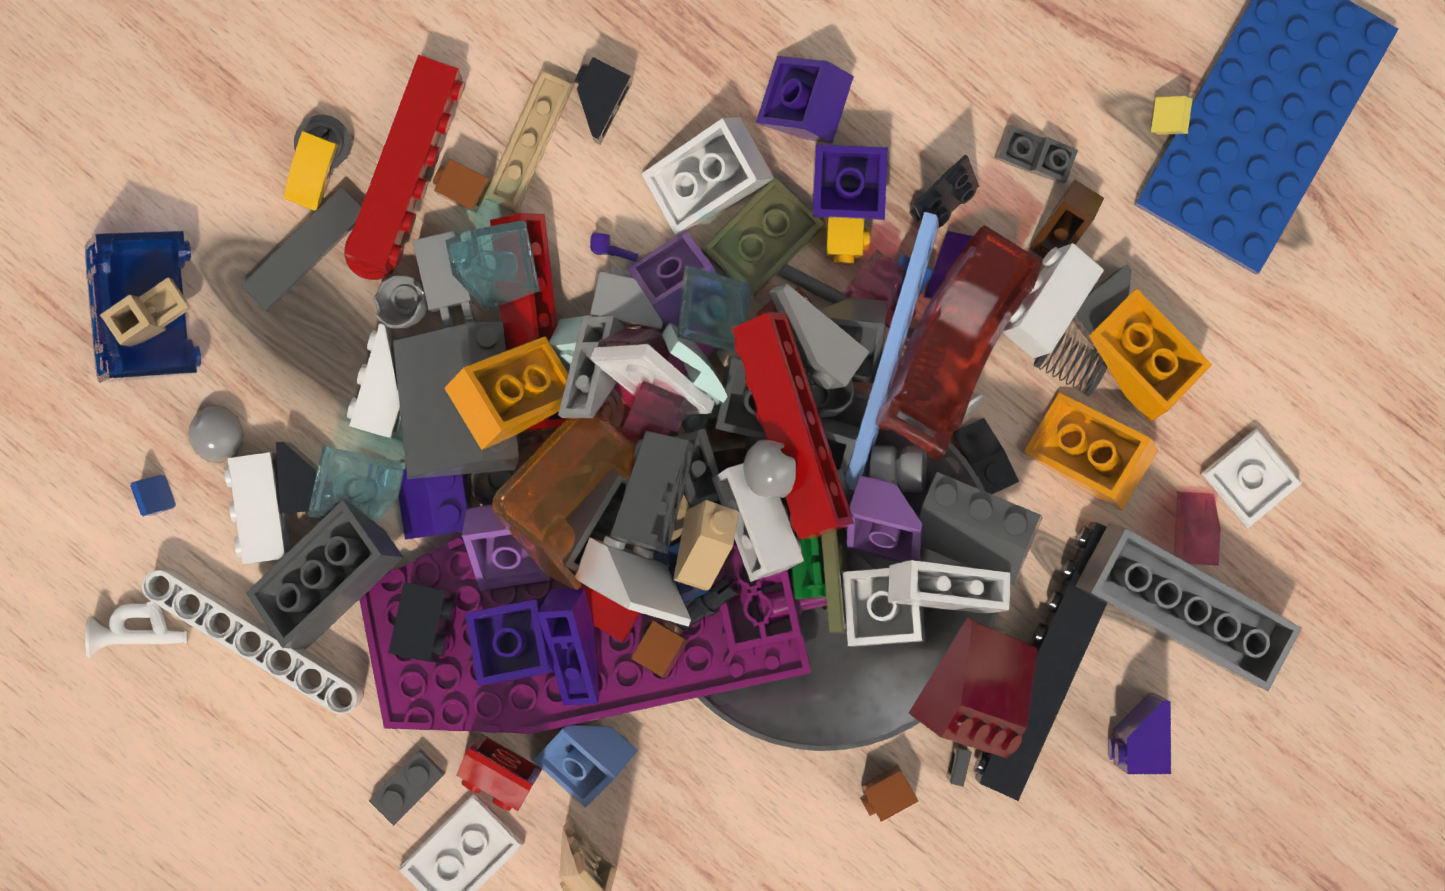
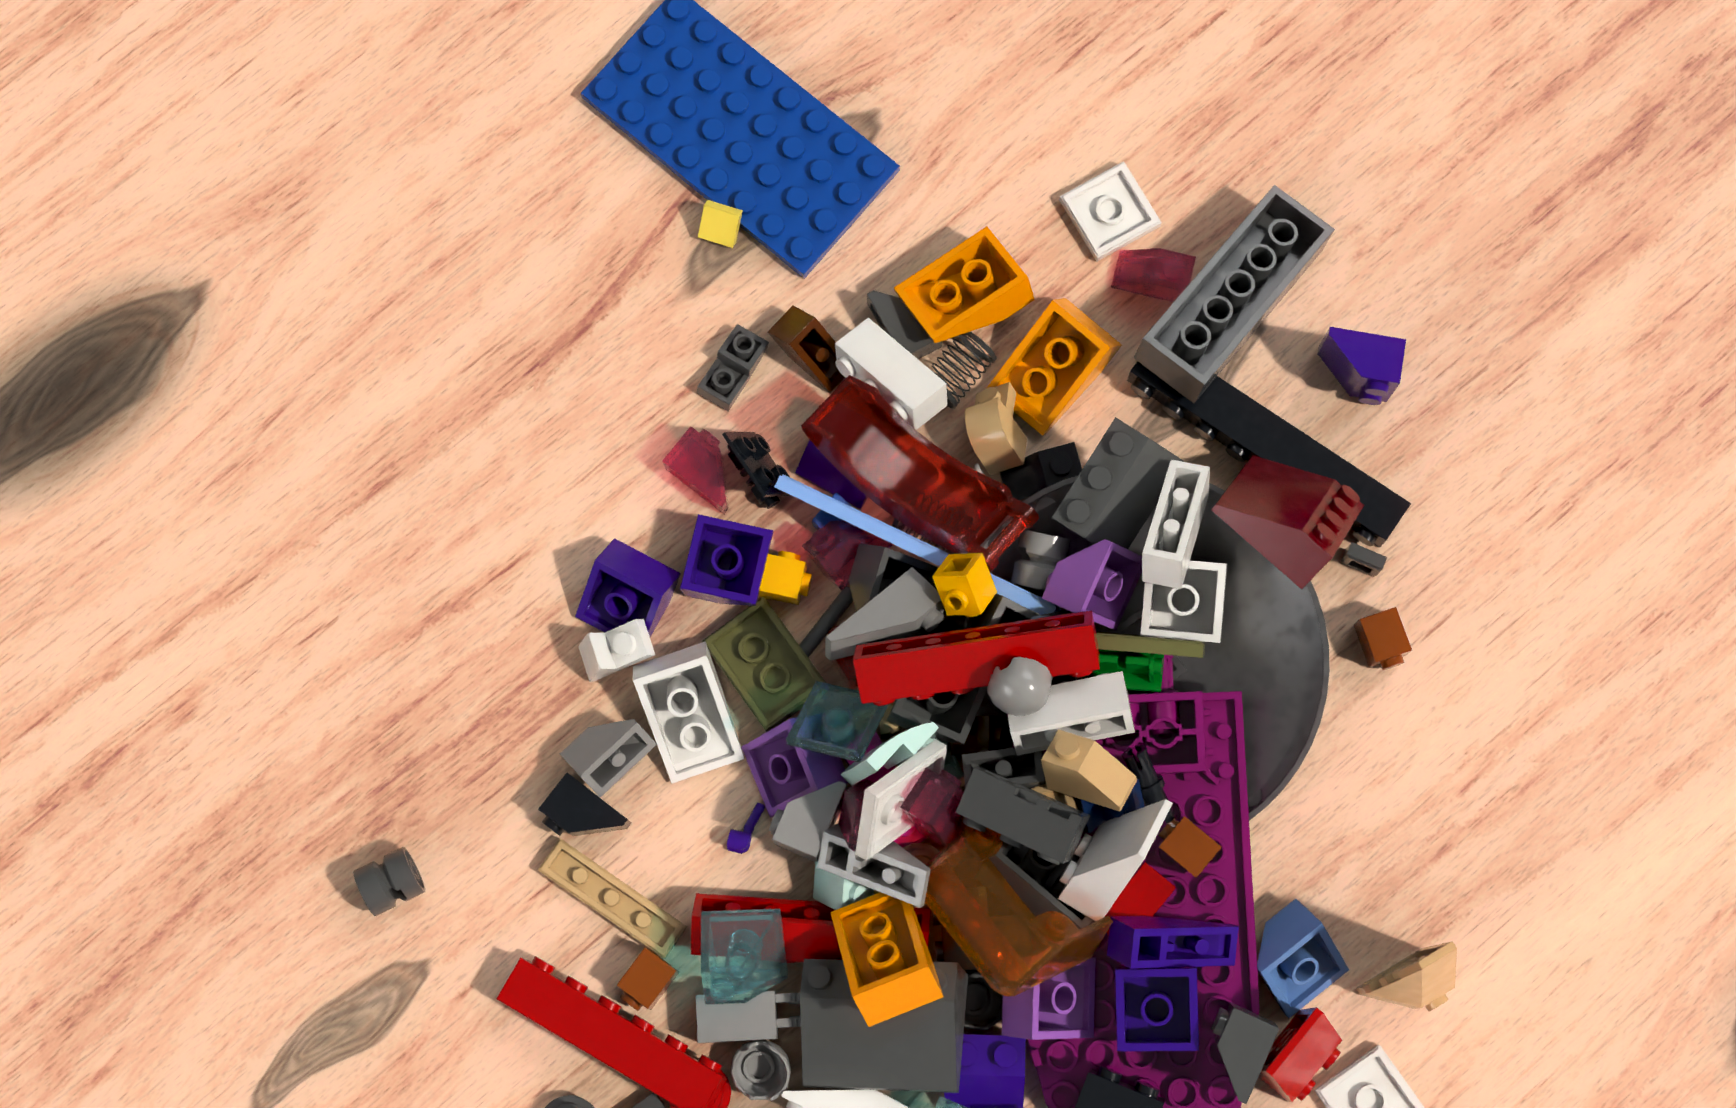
camera: 75 degrees left, 10 degrees down
none -> light grey slope [560,719,657,797]
none -> white slope [578,619,655,682]
none -> clear pink slope [662,426,729,514]
none -> yellow brick [932,553,997,617]
none -> tan brick [965,382,1027,475]
none -> dark grey slope [1211,1002,1280,1104]

